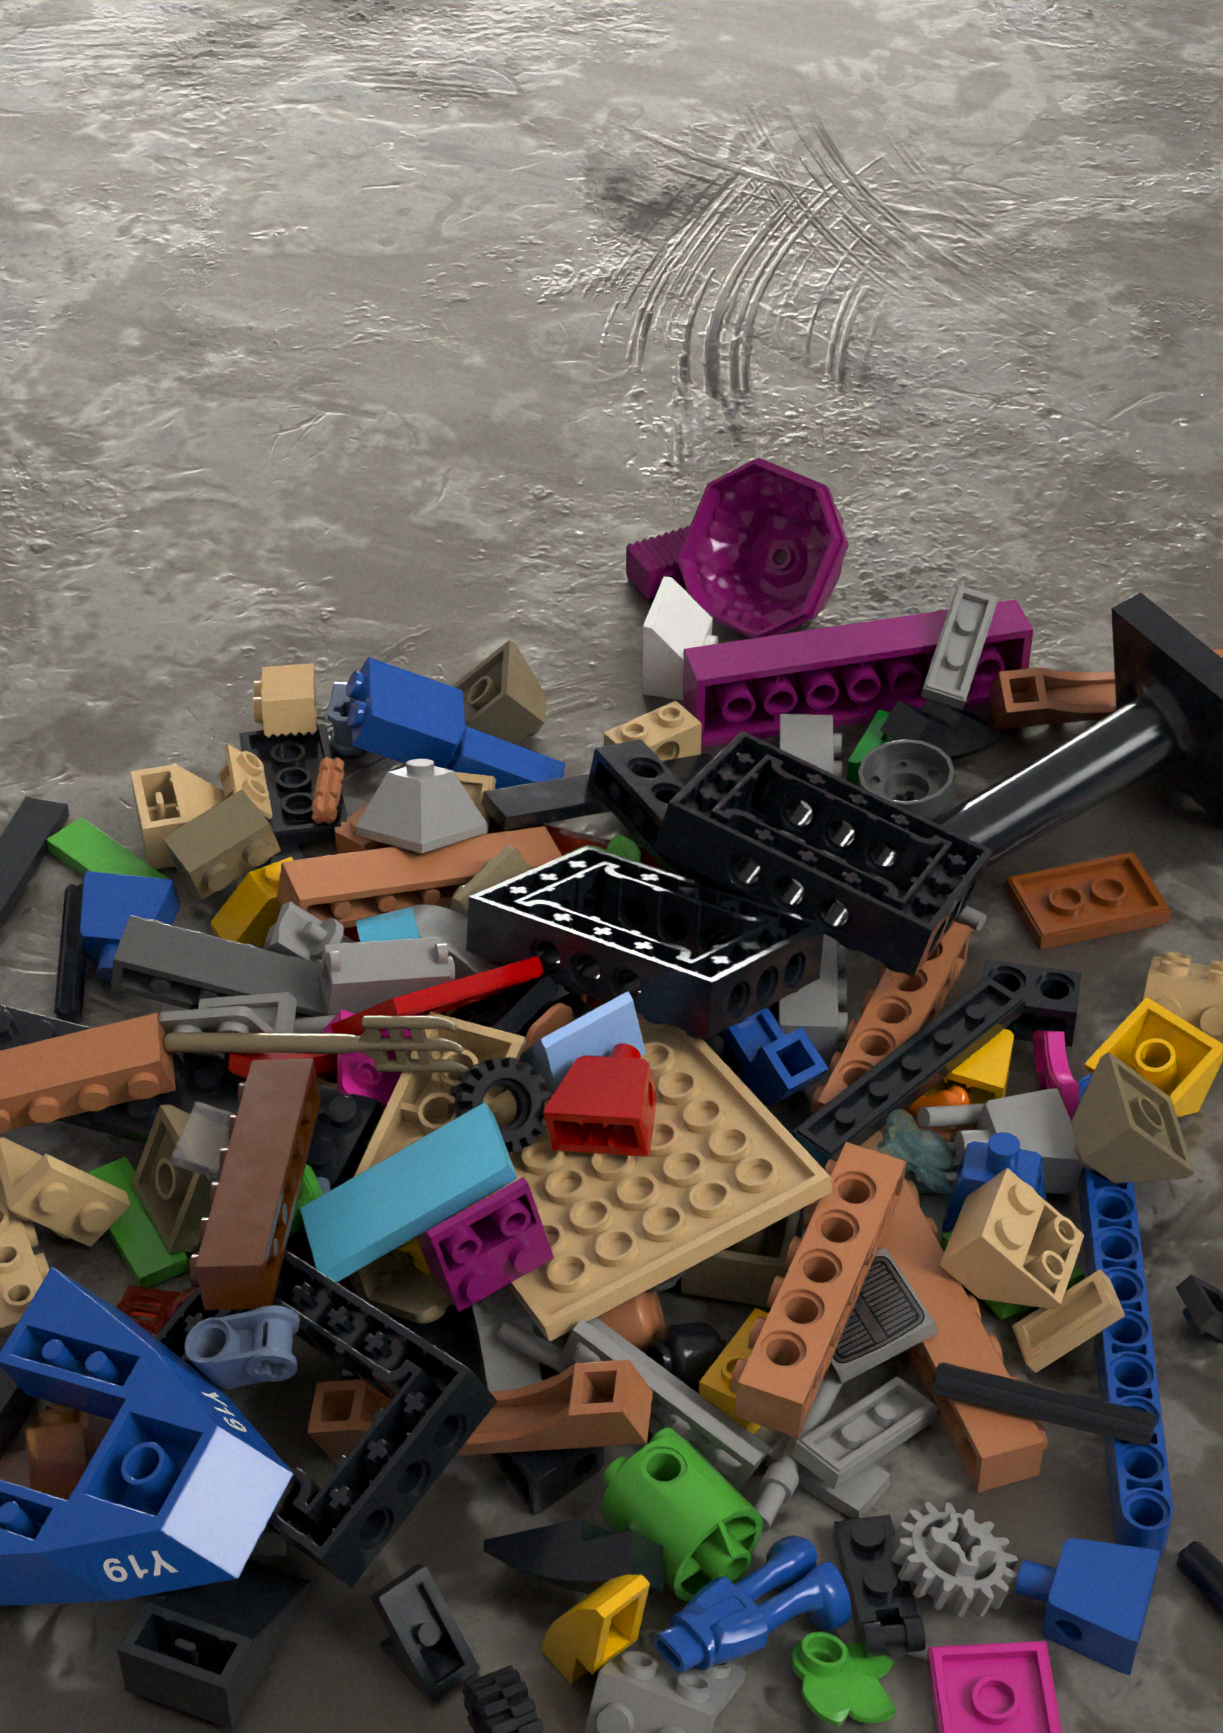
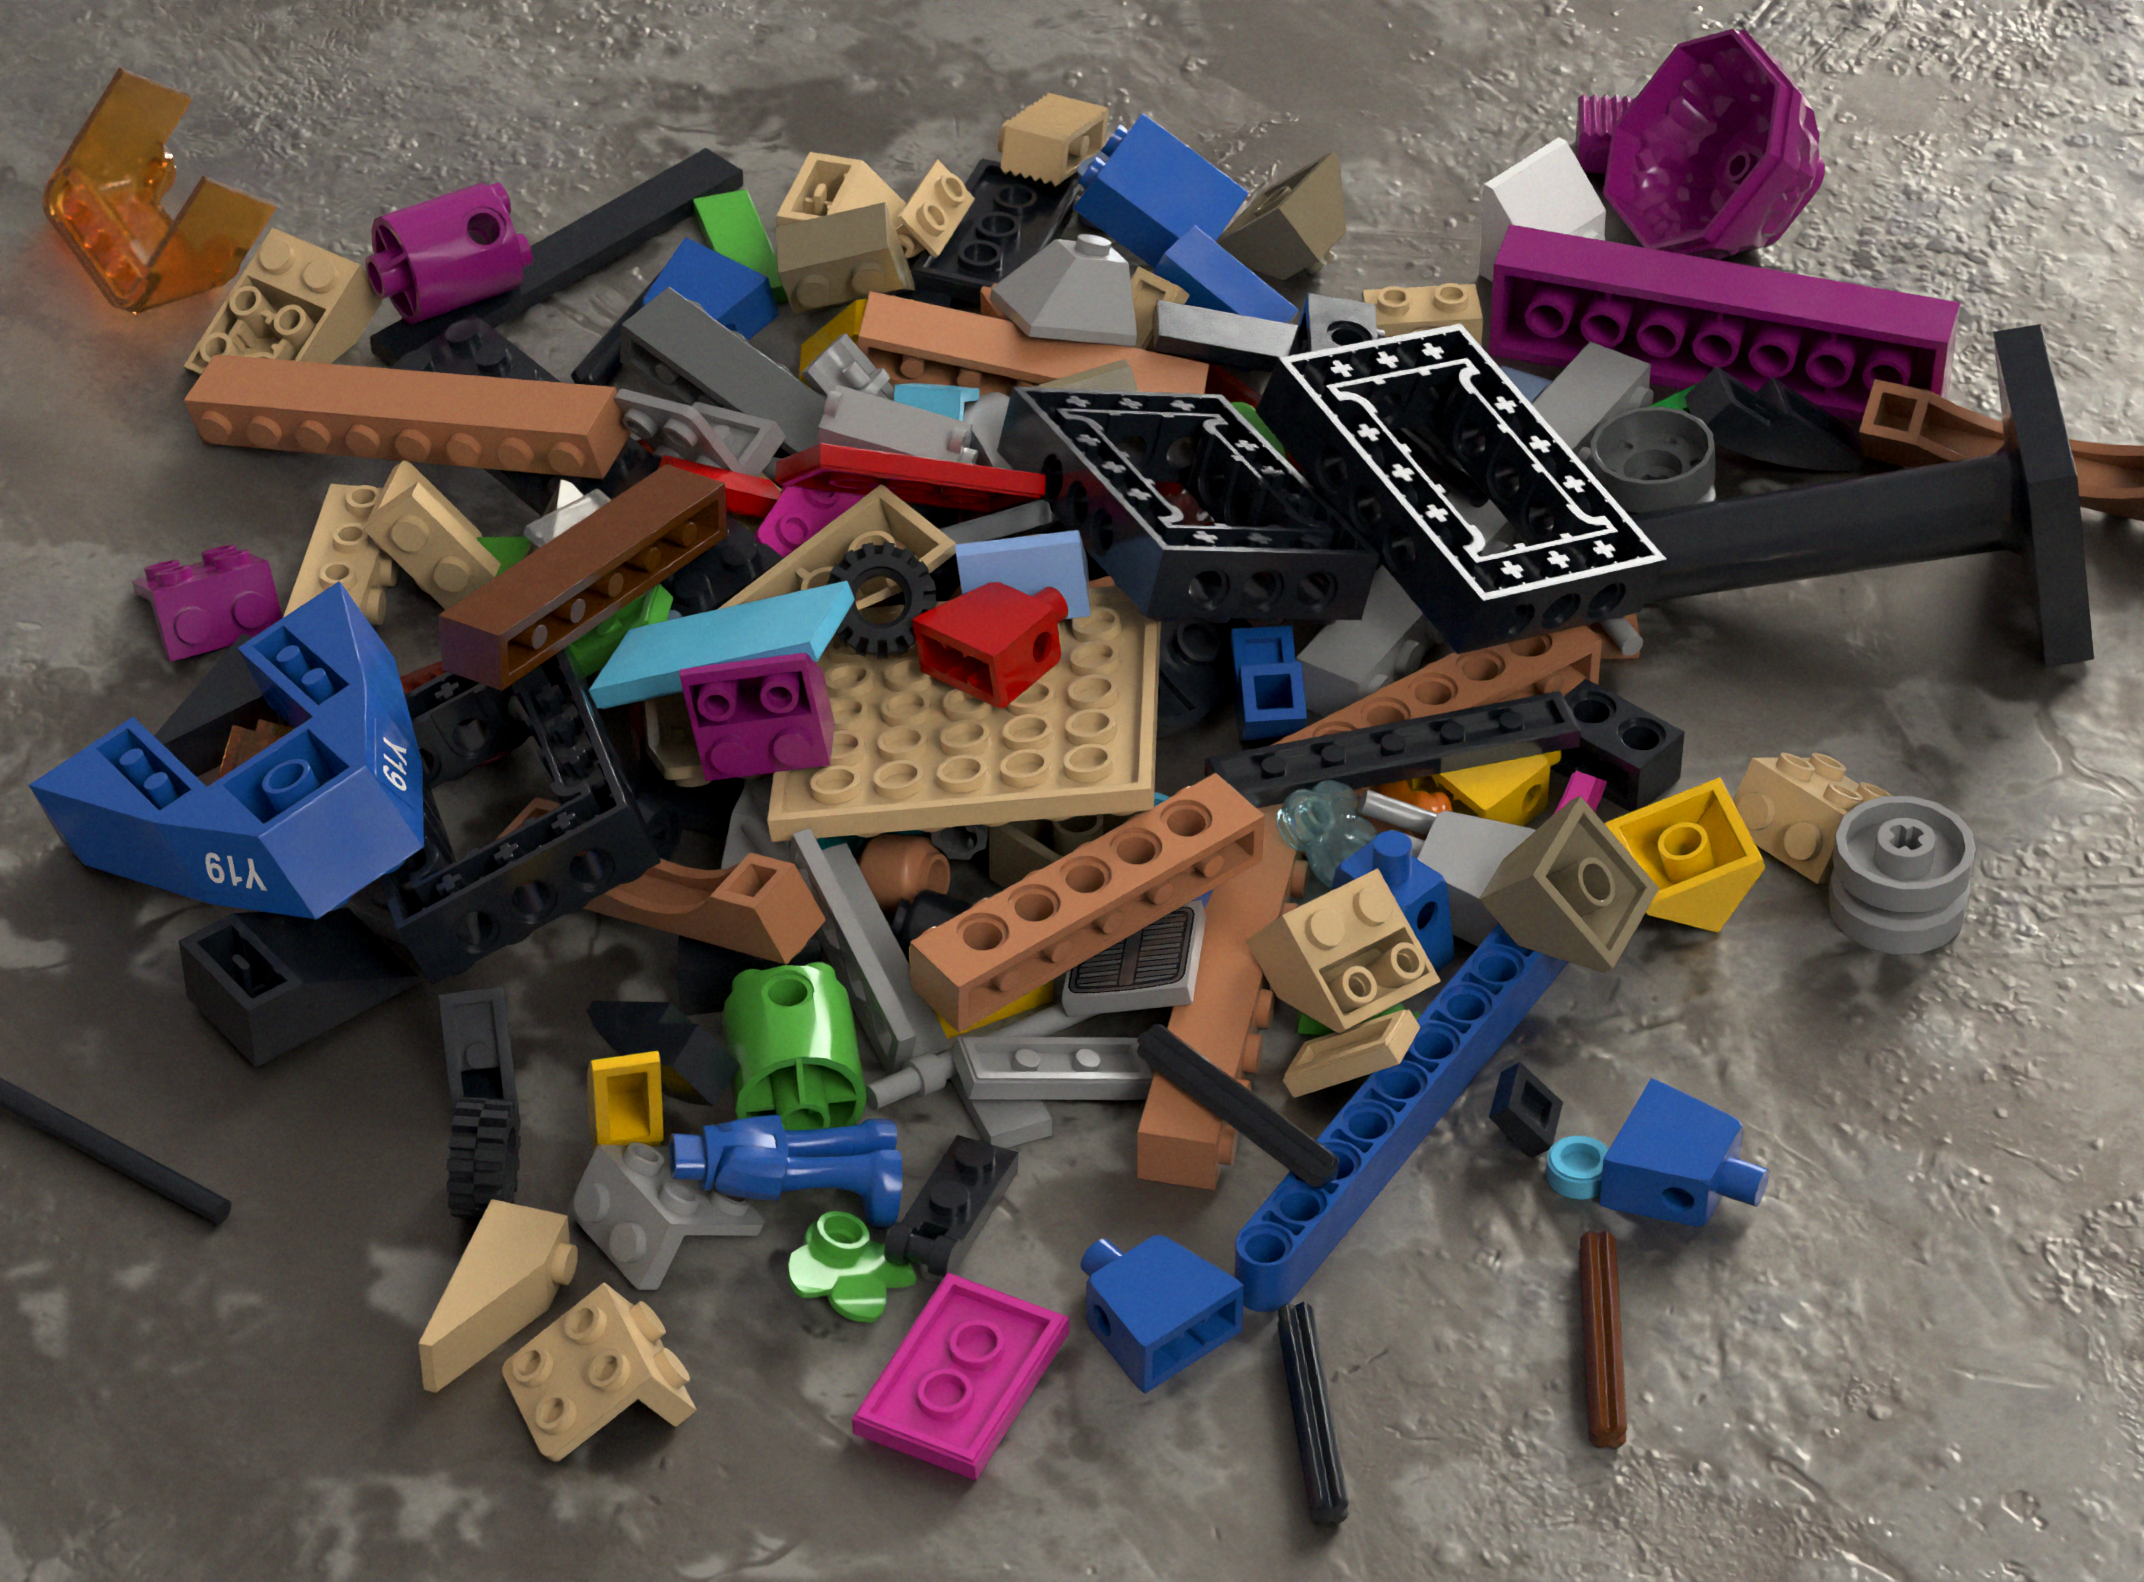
camera: 30 degrees right, 0 degrees up
dark tan piece [163,1016,470,1074] -> none
sand blue piece [184,1305,300,1390] -> none
nougat axle [311,757,344,824] -> none
light grey gear [891,1502,1018,1617] -> none
light grey tile [921,585,999,710] -> none
dark orange tile [1005,852,1171,950] -> none

